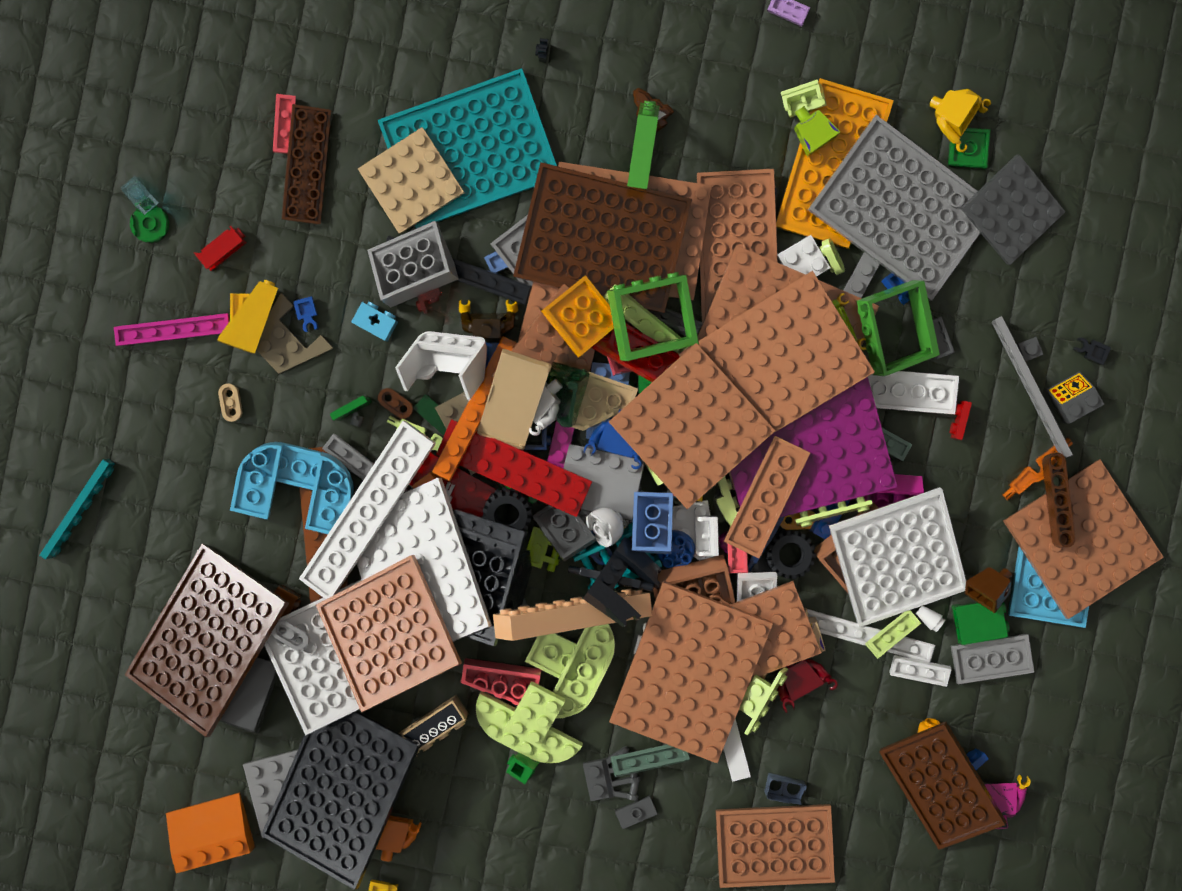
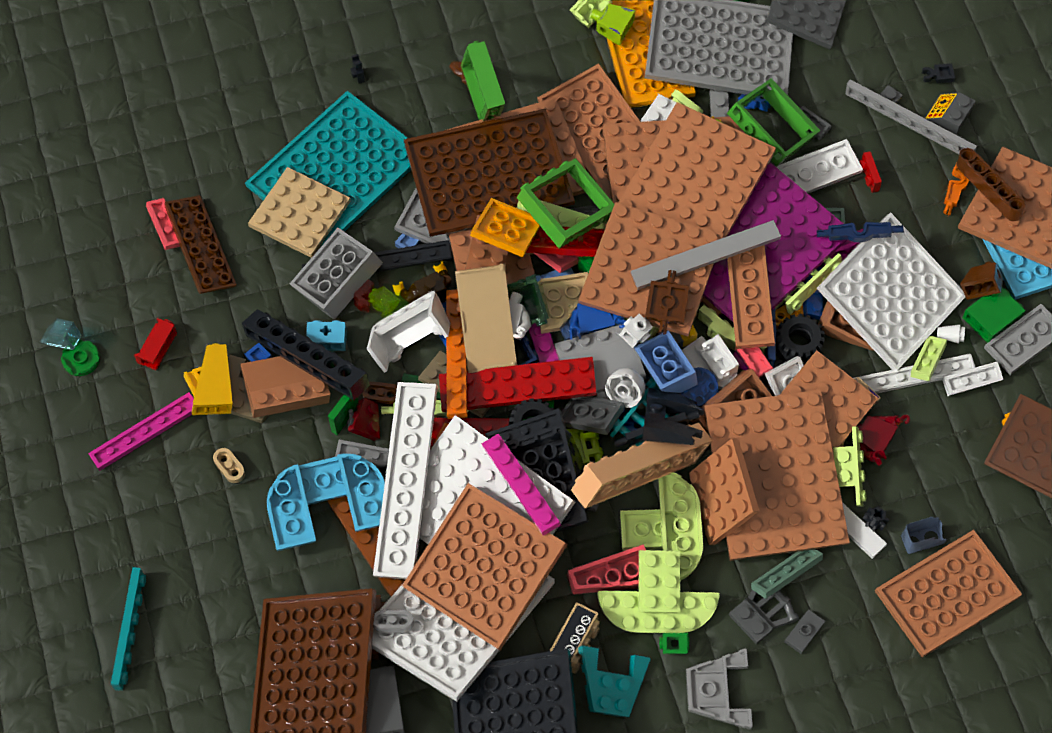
camera: 25 degrees left, 25 degrees down
none -> nougat slope [240,356,330,418]
none -> black brick [242,309,370,400]
none -> dark red wing [348,398,380,441]
none -> clear neon green brick [368,286,401,318]
none -> dark pink plate [481,434,561,536]
none -> teal wing [578,646,650,717]
none -> white brick [619,314,653,348]
none -> light grey tile [631,220,781,290]
none -> reddish brown plate [645,270,690,335]
none -> light grey wing [686,649,752,729]
none -> nougat plate [689,438,760,545]
none -> dark blue piece [816,222,904,243]
none -> black gear [862,506,889,532]

